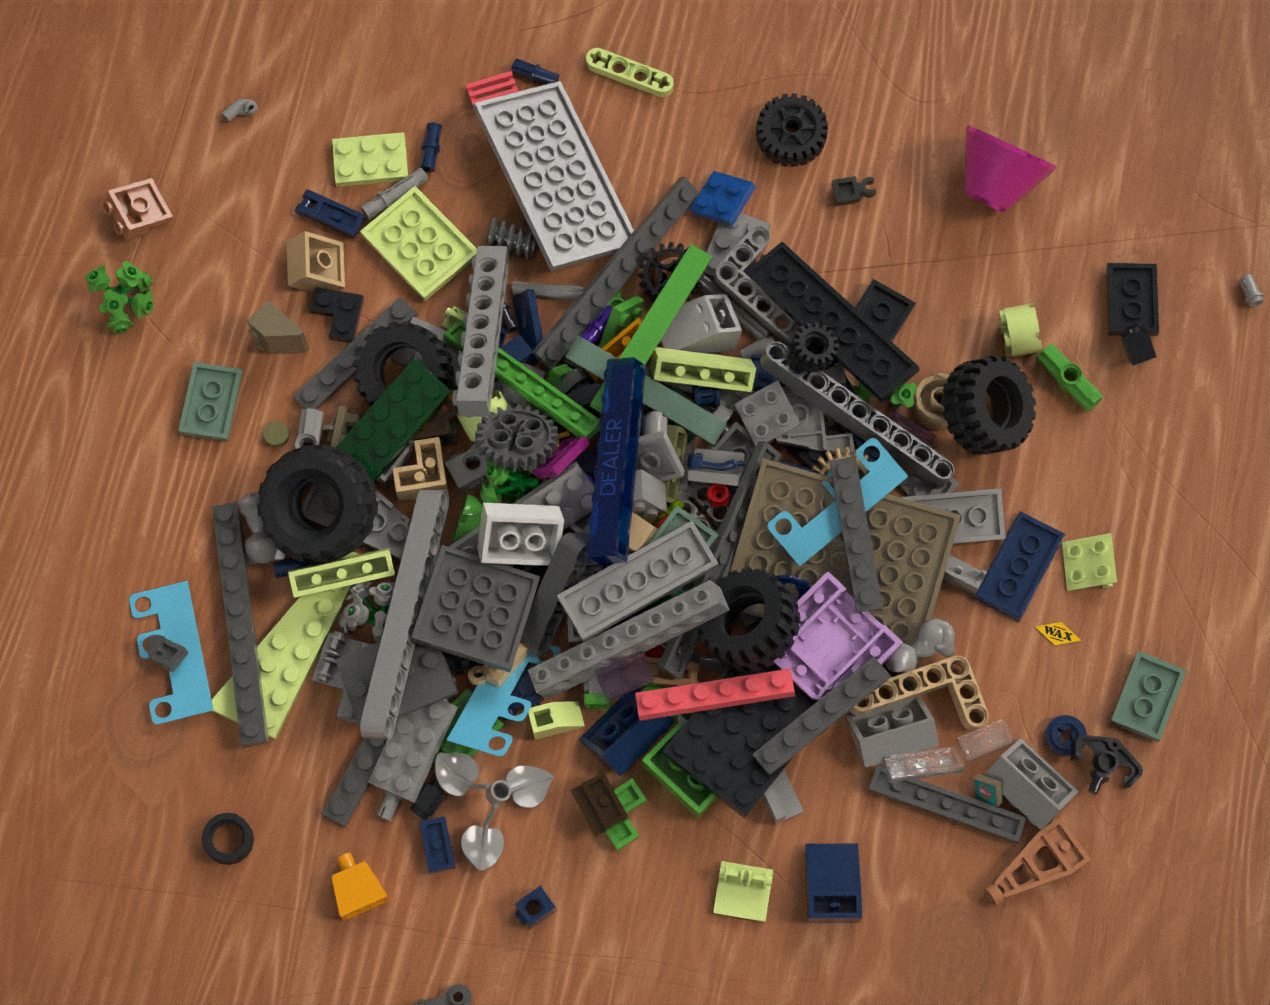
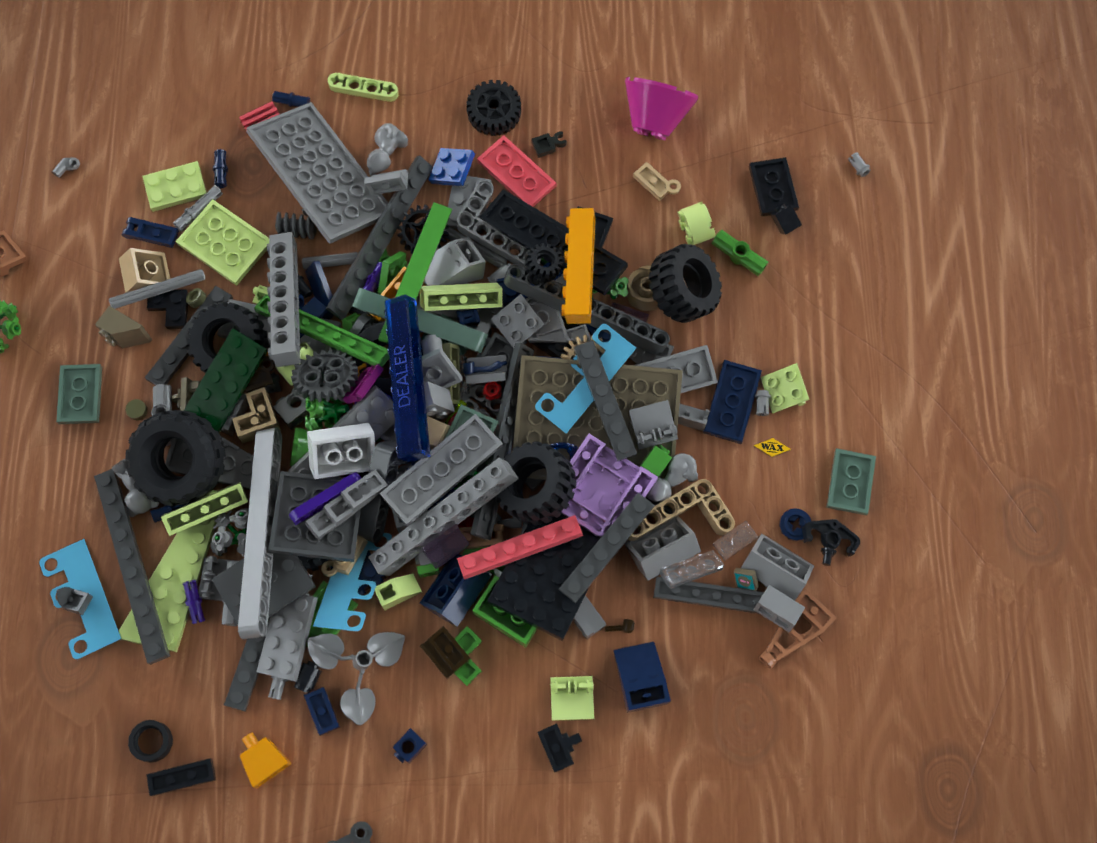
camera: 15 degrees left, 0 degrees up
none -> light grey axle [109,269,205,309]
none -> black plate [146,758,216,796]
none -> dark purple pin [182,580,205,624]
none -> olive tile [186,288,206,308]
none -> dark purple beam [289,472,361,525]
none -> light grey slope [305,470,388,540]
none -> light grey panel [364,169,408,195]
none -> light grey animal [367,123,408,177]
none -> coral plate [477,135,557,207]
none -> black hinge [537,723,582,773]
none -> light orange brick [561,208,596,324]
none -> dark brown hand [605,619,635,633]
none -> light grey hinge [629,400,678,449]
none -> tan hinge [633,162,681,201]
none -> bright green brick [640,445,672,477]
none -> light grey hinge [753,585,805,632]
none -> light grey pin [755,390,771,416]

